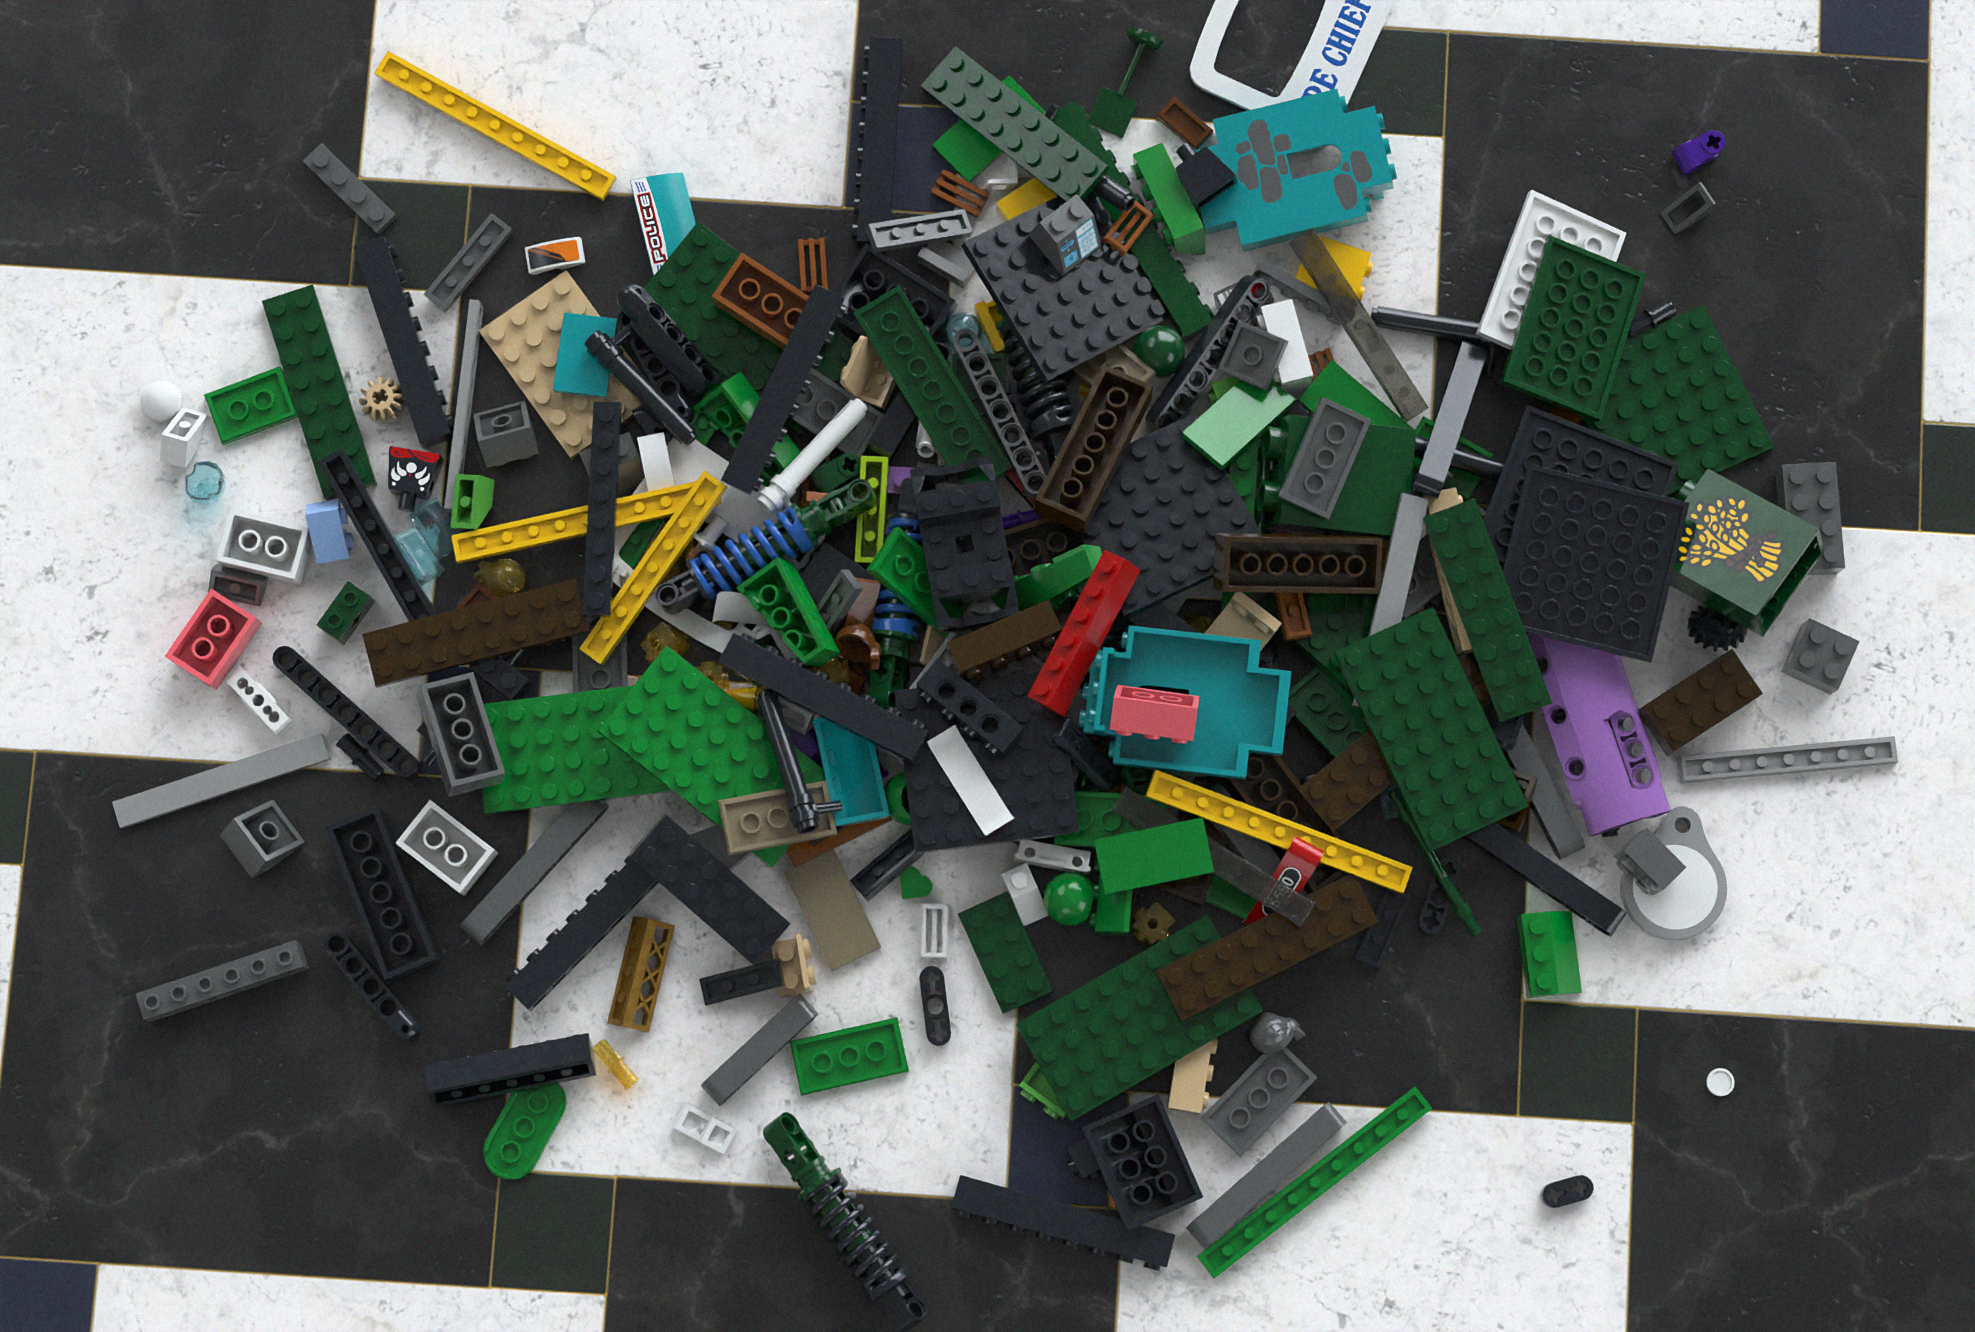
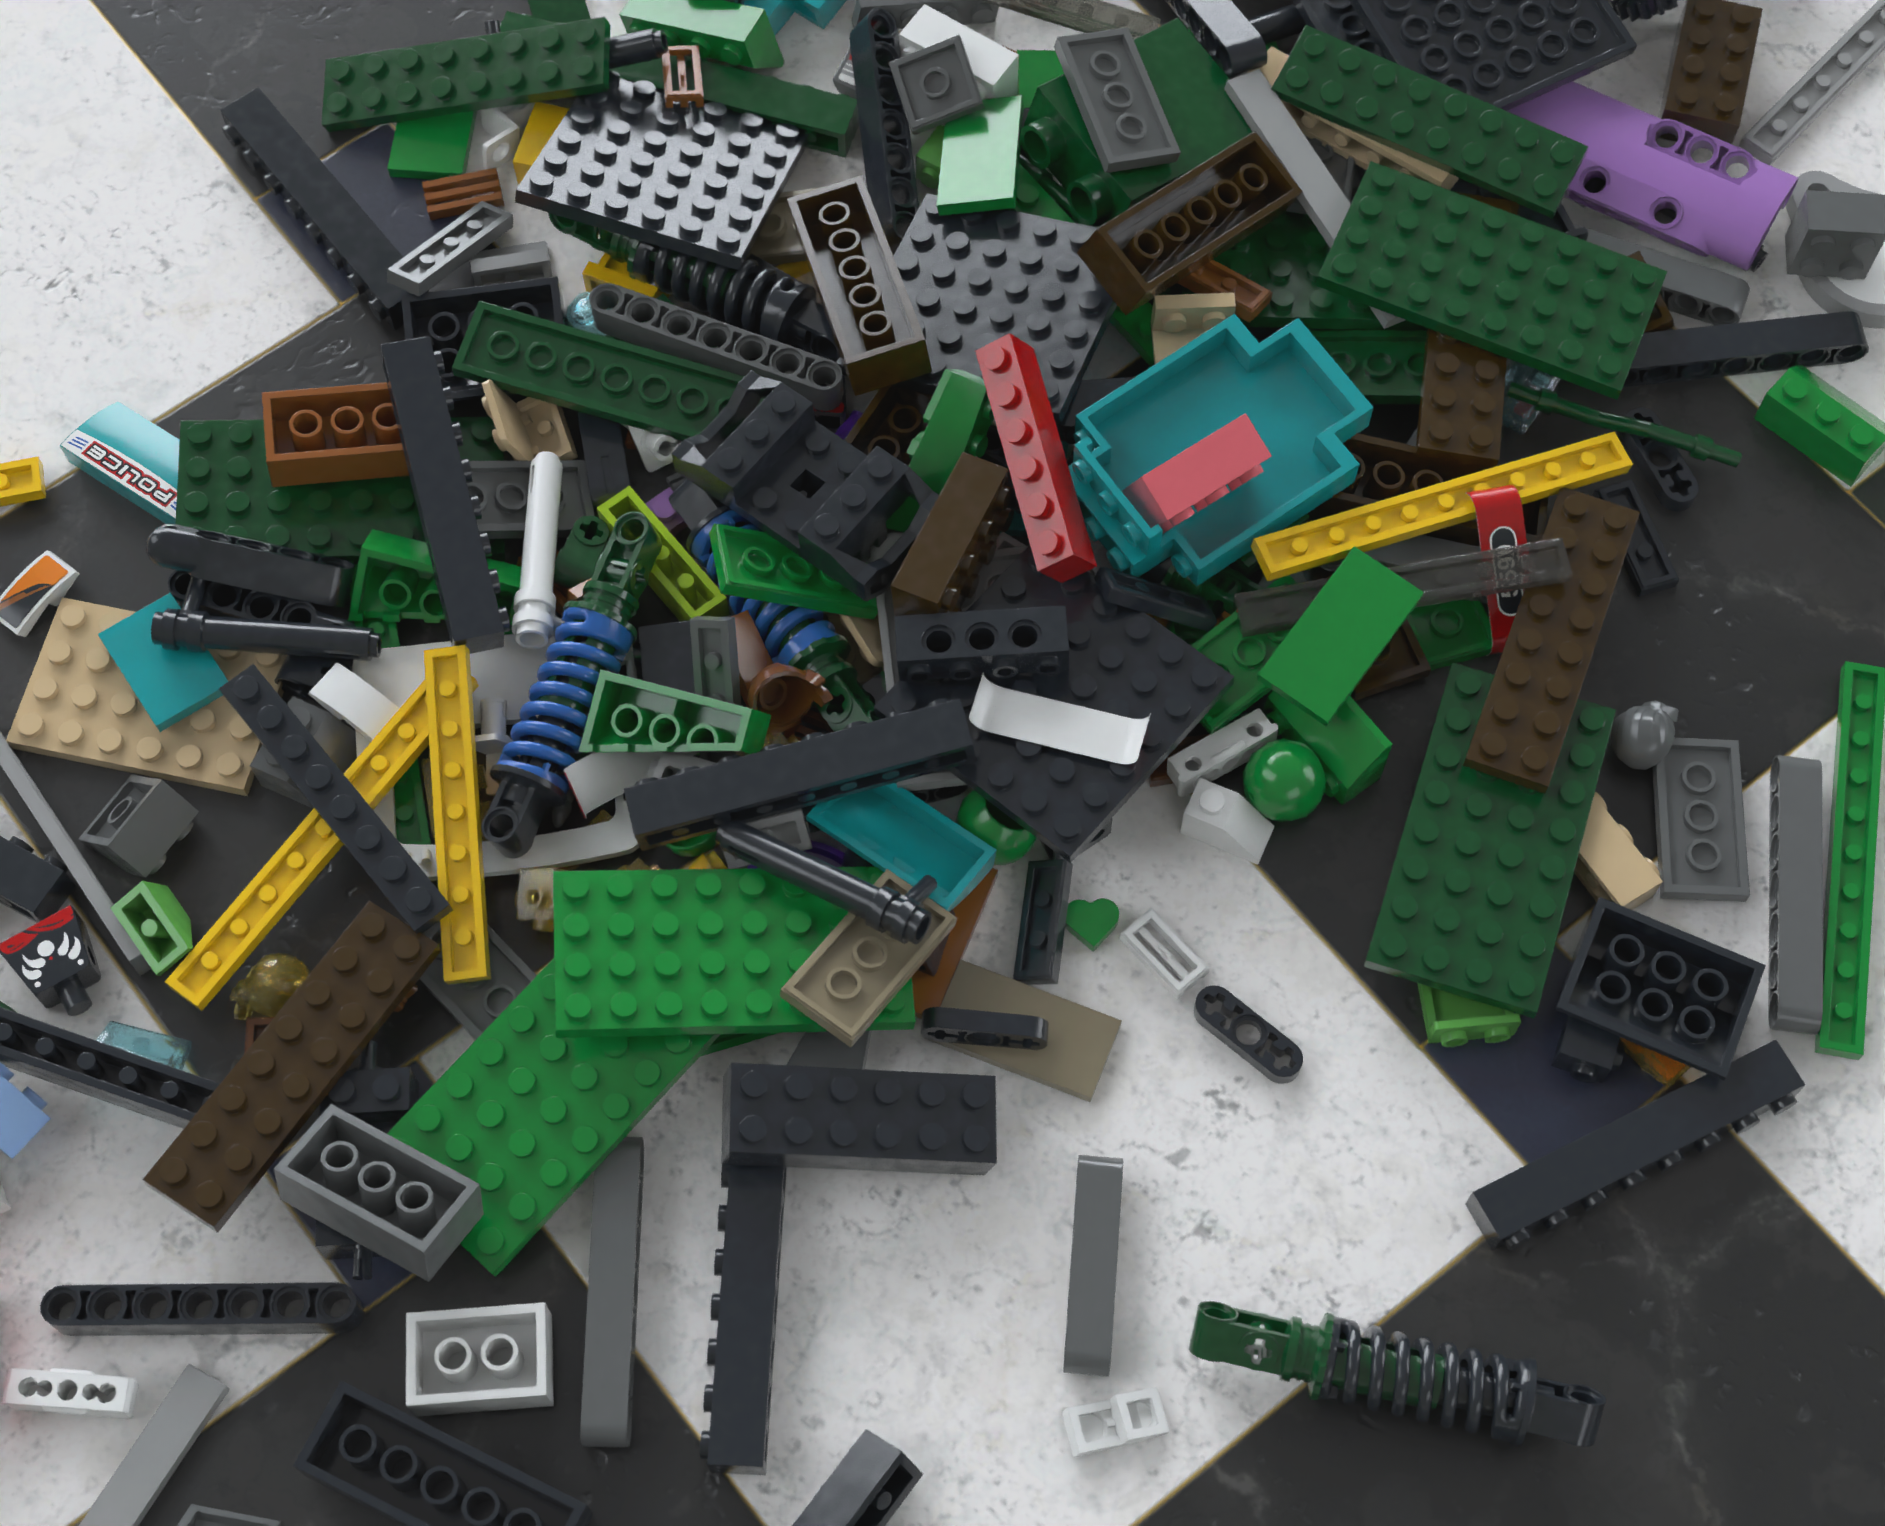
camera: 40 degrees left, 15 degrees down
dark green brick [316,581,375,645] -> none
black axle [336,733,385,781] -> none
clear light blue slope [409,498,460,559] -> none
clear yellow axle [593,1039,639,1090] -> none
pearl gold fence [607,916,675,1033] -> none
black tile [699,959,785,1006] -> none
tan bracket [771,934,816,997] -> none
green tile [789,1017,909,1096] -> none
dark orange tile [798,238,828,293] -> none
dark green plate [958,891,1053,1014] -> none
dark grey slope [1028,194,1101,276] -> none
clear yellow brick [1132,901,1176,946] -> none
dark green helmet [1133,325,1186,378] -> none
none -> black beam [921,1007,1049,1050]

